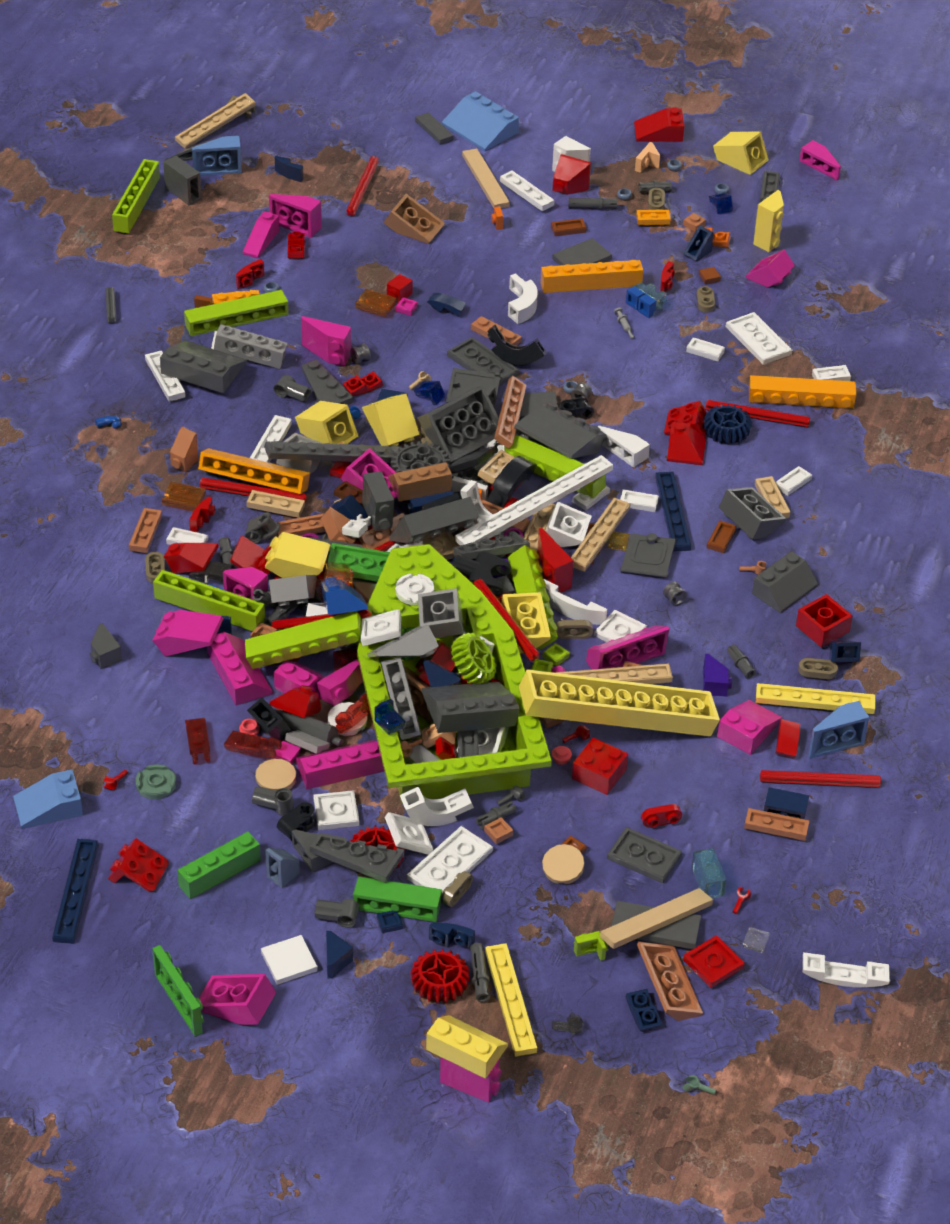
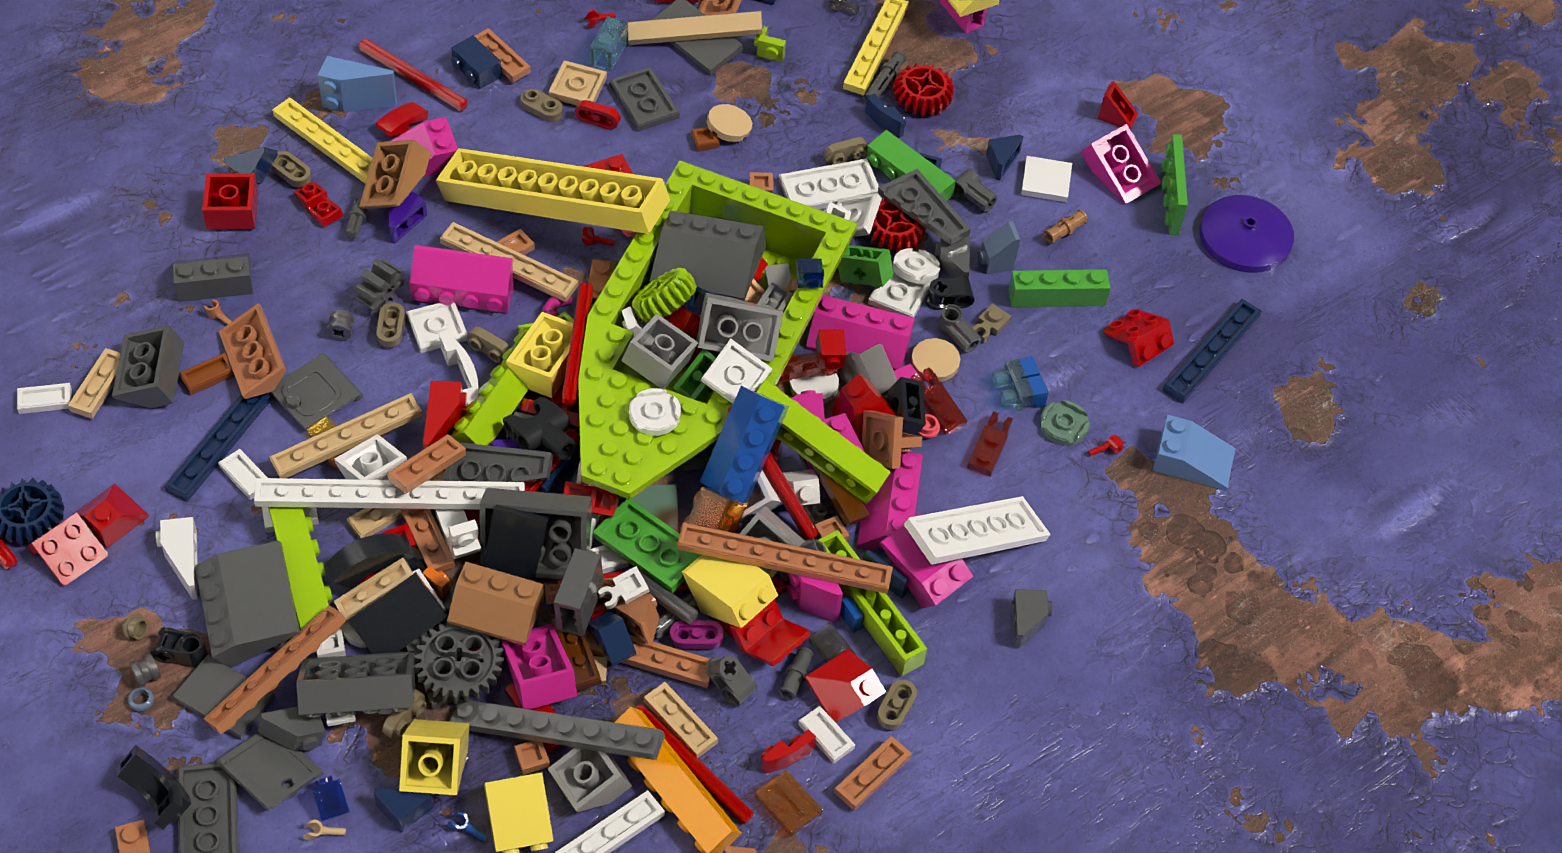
camera: 150 degrees left, 10 degrees up
none -> dark tan plate [122,613,148,640]
none -> nougat slope [218,303,287,399]
none -> red slope [294,181,343,227]
none -> dark grey gear [354,259,404,312]
none -> medium nougat slope [359,139,431,209]
none -> dark tan plate [376,302,405,348]
none -> nougat plate [388,434,466,494]
none -> dark tan plate [521,89,563,122]
none -> tan plate [548,61,607,105]
none -> nougat tile [677,522,893,594]
none -> red brick [815,329,847,370]
none -> bright green brick [838,245,894,287]
none -> nougat bracket [862,410,922,469]
none -> white tile [892,248,940,284]
none -> white plate [904,496,1051,565]
none -> dark tan plate [973,303,1012,344]
none -> clear light blue hips [991,356,1049,412]
none -> medium nougat pin [1043,210,1088,244]
none -> red slope [1098,81,1138,129]
none -> dark purple dish [1199,195,1294,273]

